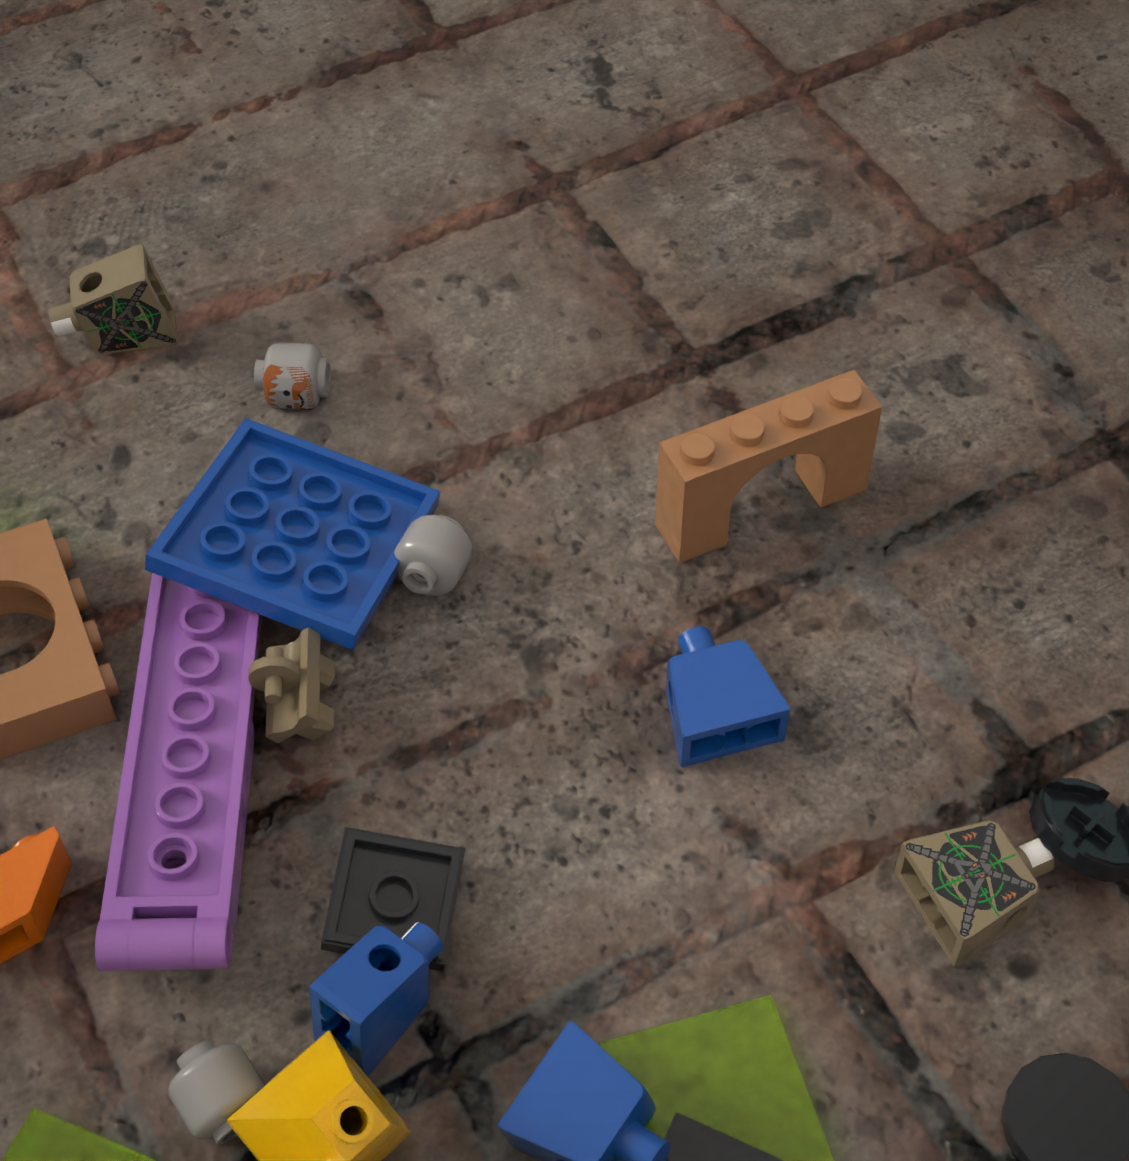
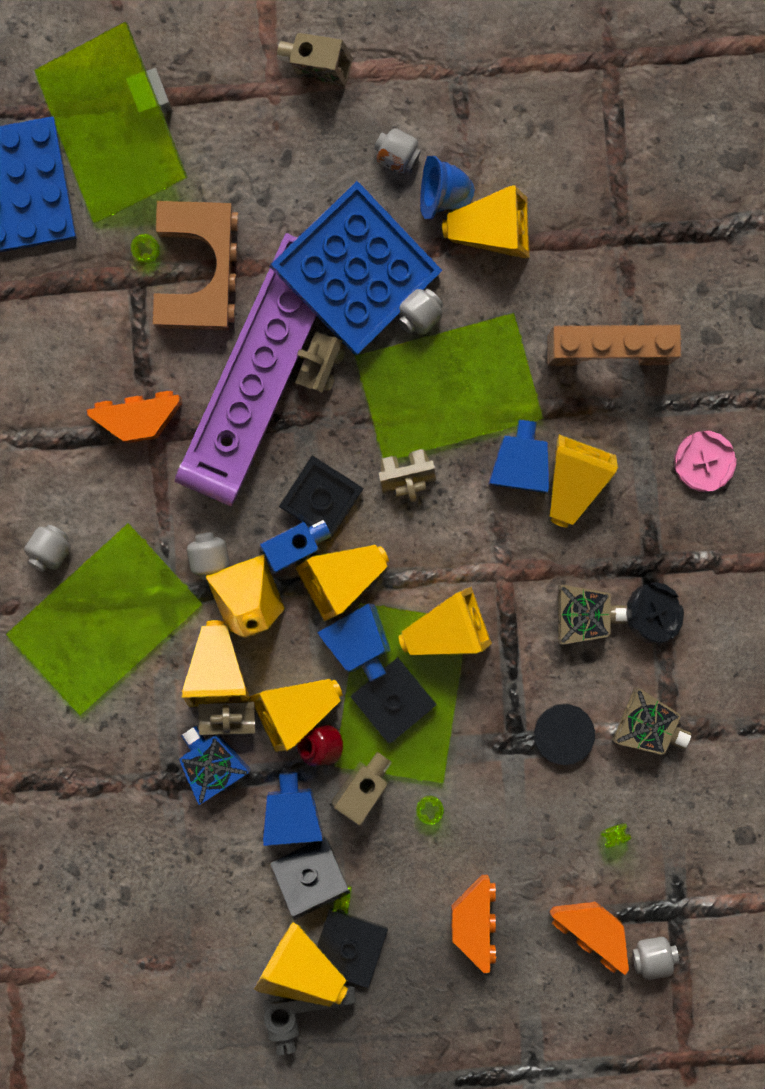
camera: 20 degrees right, 35 degrees up
none -> yellow slope [296,545,389,621]
none -> clear neon green piece [355,313,543,459]
none -> dark tan hips [379,449,436,503]
none -> yellow slope [399,586,492,655]
none -> blue piece [420,156,475,219]
none -> yellow slope [442,186,529,258]
none -> yellow slope [550,434,618,528]
none -> bright pink tile [674,431,736,492]

